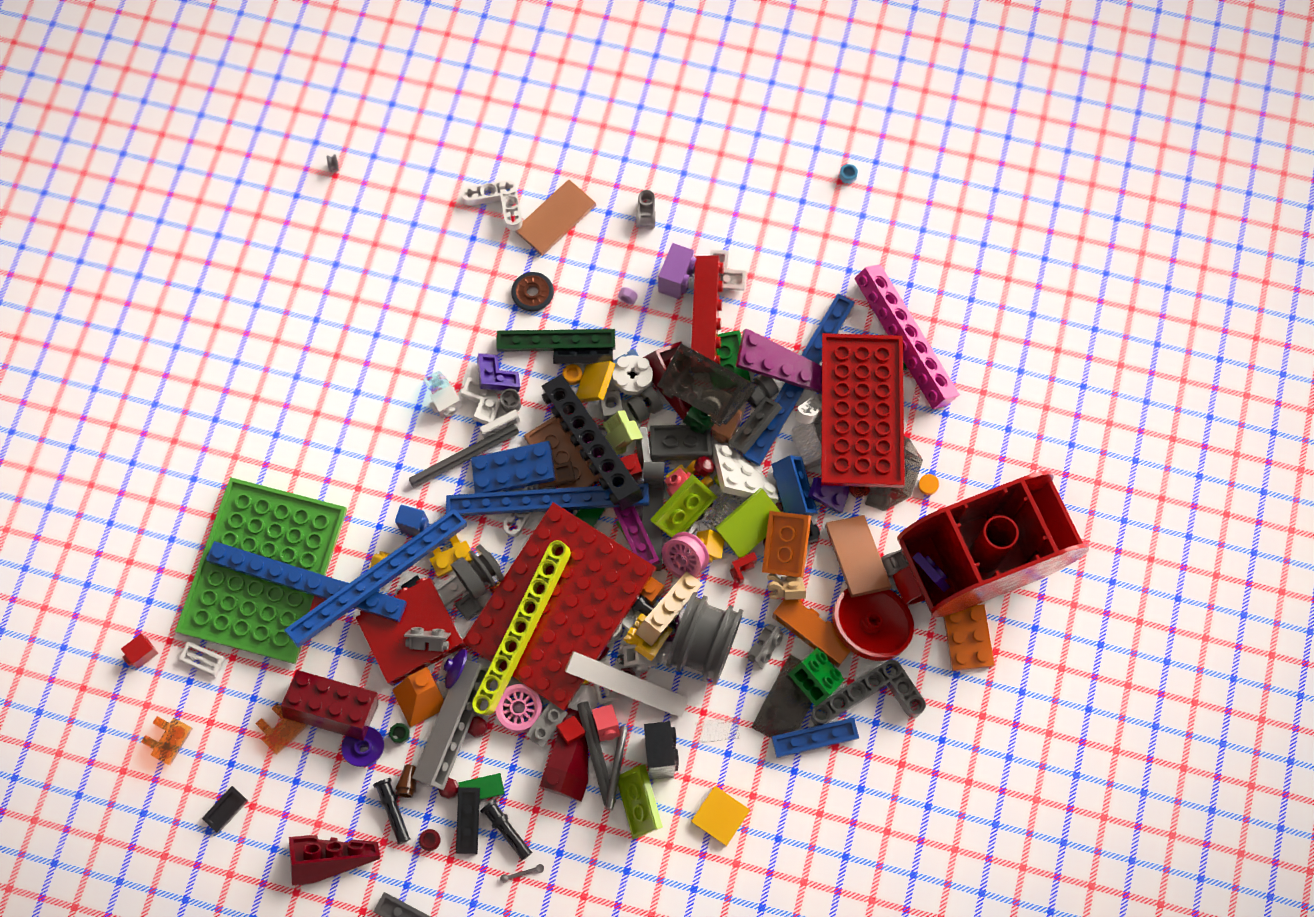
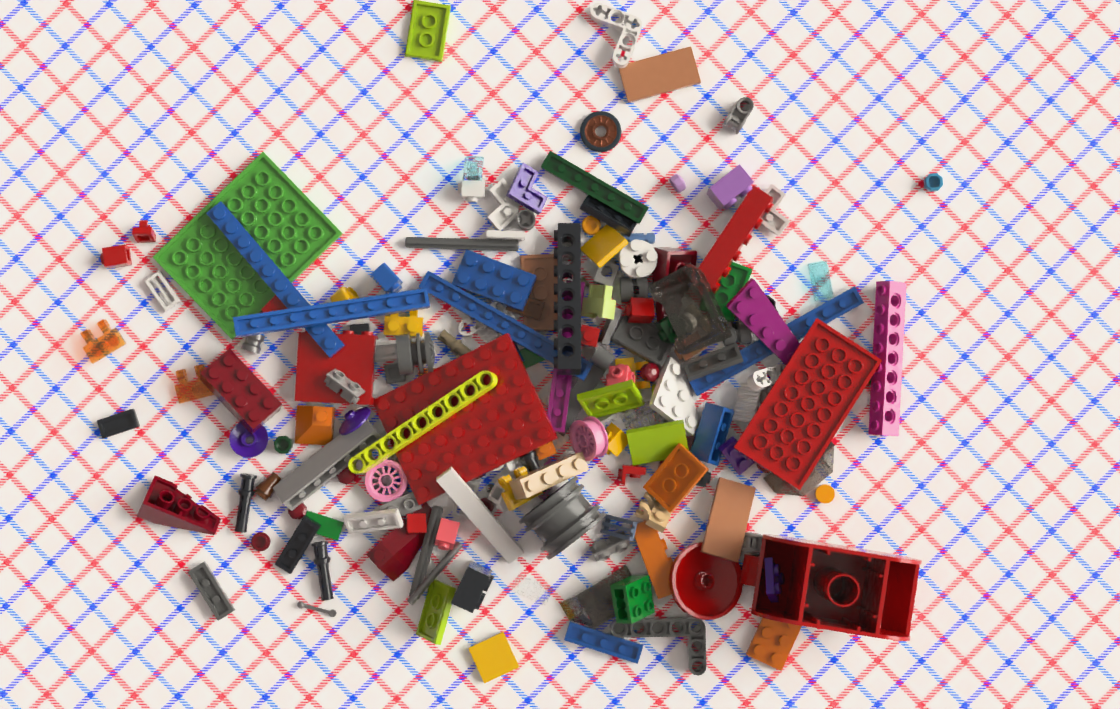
camera: 30 degrees right, 15 degrees up
none -> red tile [132,220,156,243]
none -> flat silver wheel [241,334,265,354]
none -> white tile [343,508,404,534]
none -> lime tile [405,0,451,62]
none -> dark tan pin [437,329,472,356]
none -> sand blue tile [600,514,638,541]
none -> red brick [624,297,655,323]
none -> clear light blue plate [807,260,834,302]

